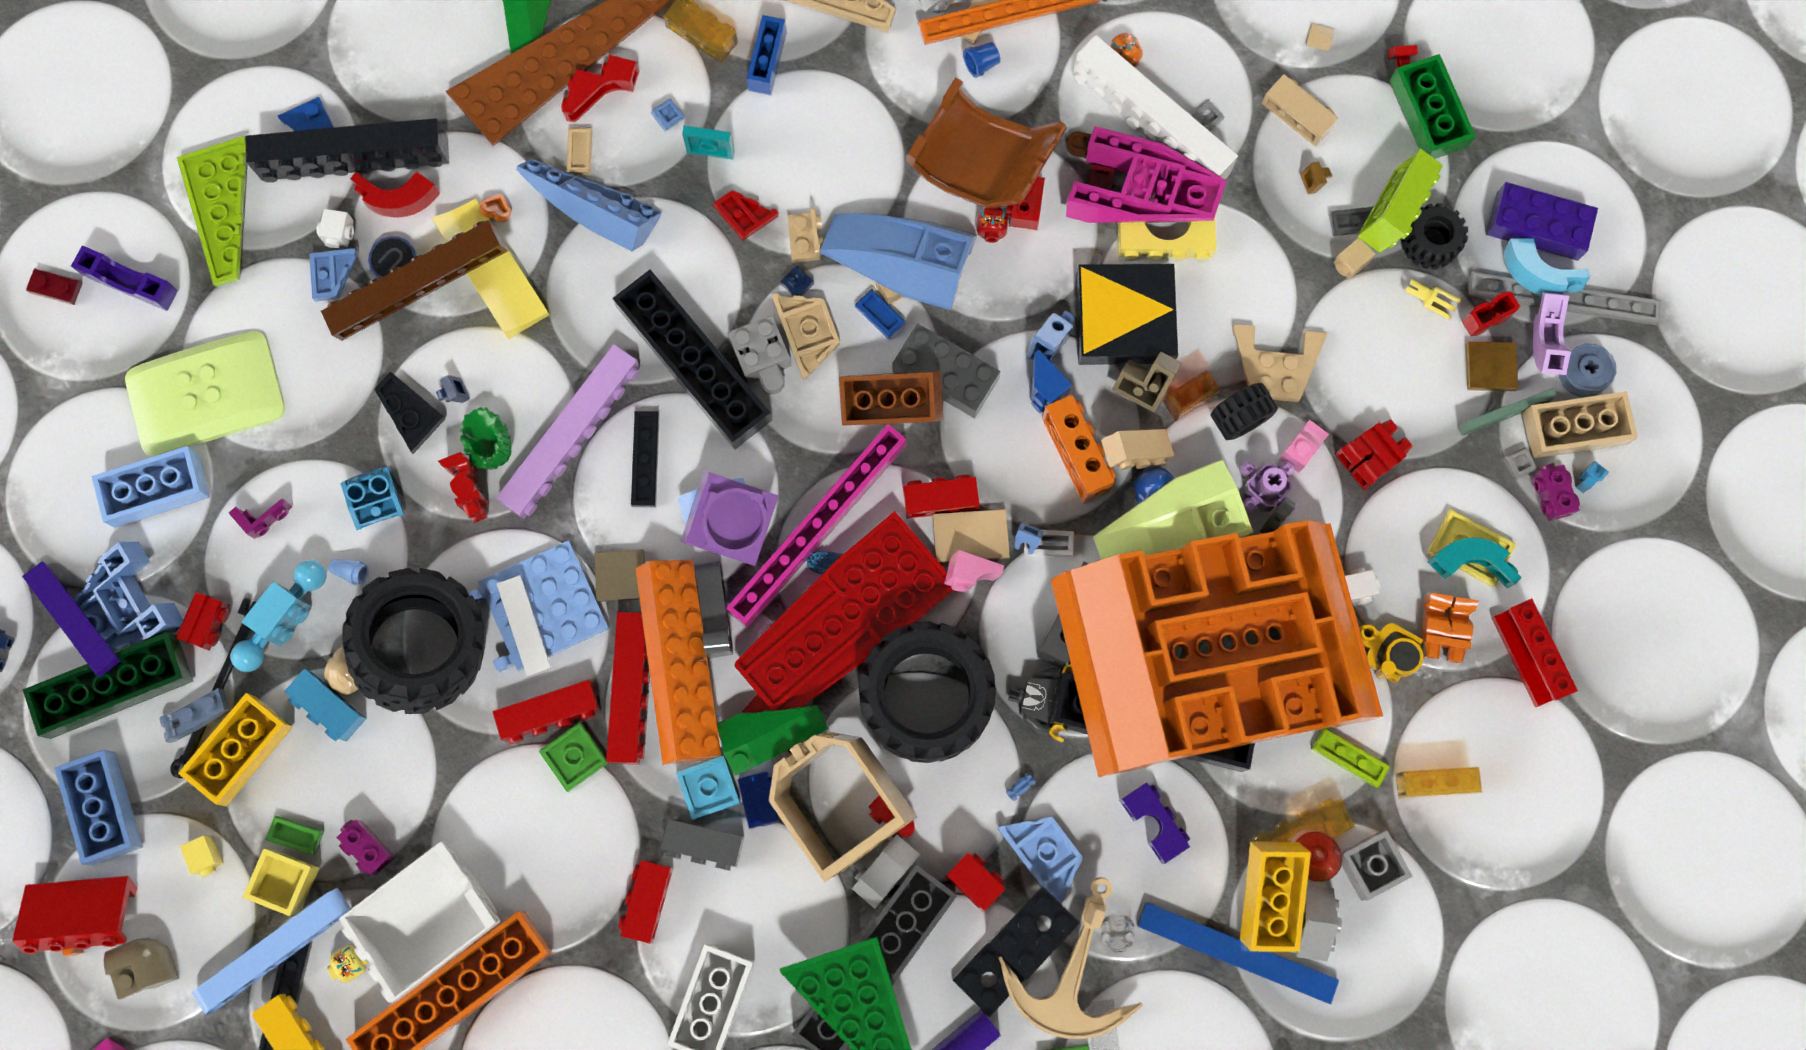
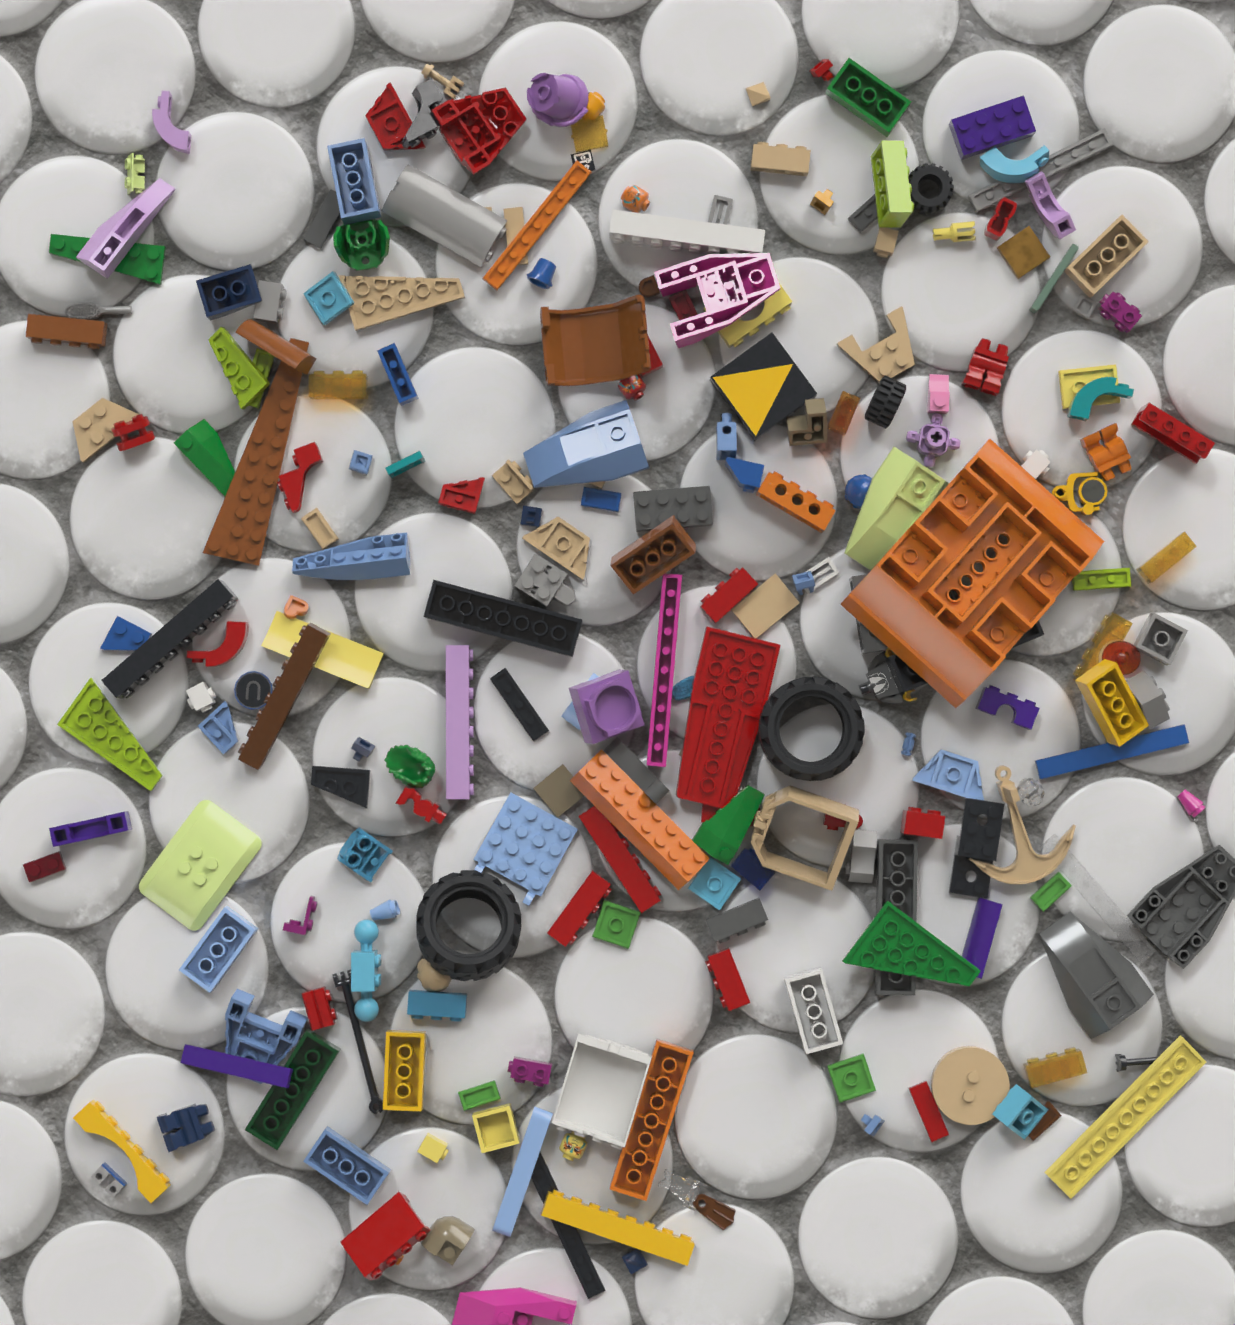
camera: 30 degrees left, 10 degrees up
sand blue plate [159,688,230,743] -> none
white tile [496,575,552,677] -> none
bright pink arch [944,550,1004,592] -> none
tan brick [1101,429,1174,470] -> none
dark grey piece [1259,496,1296,534] -> none
sand blue wheel [1559,344,1616,398] -> none
dark azure plate [1576,461,1609,493] -> none

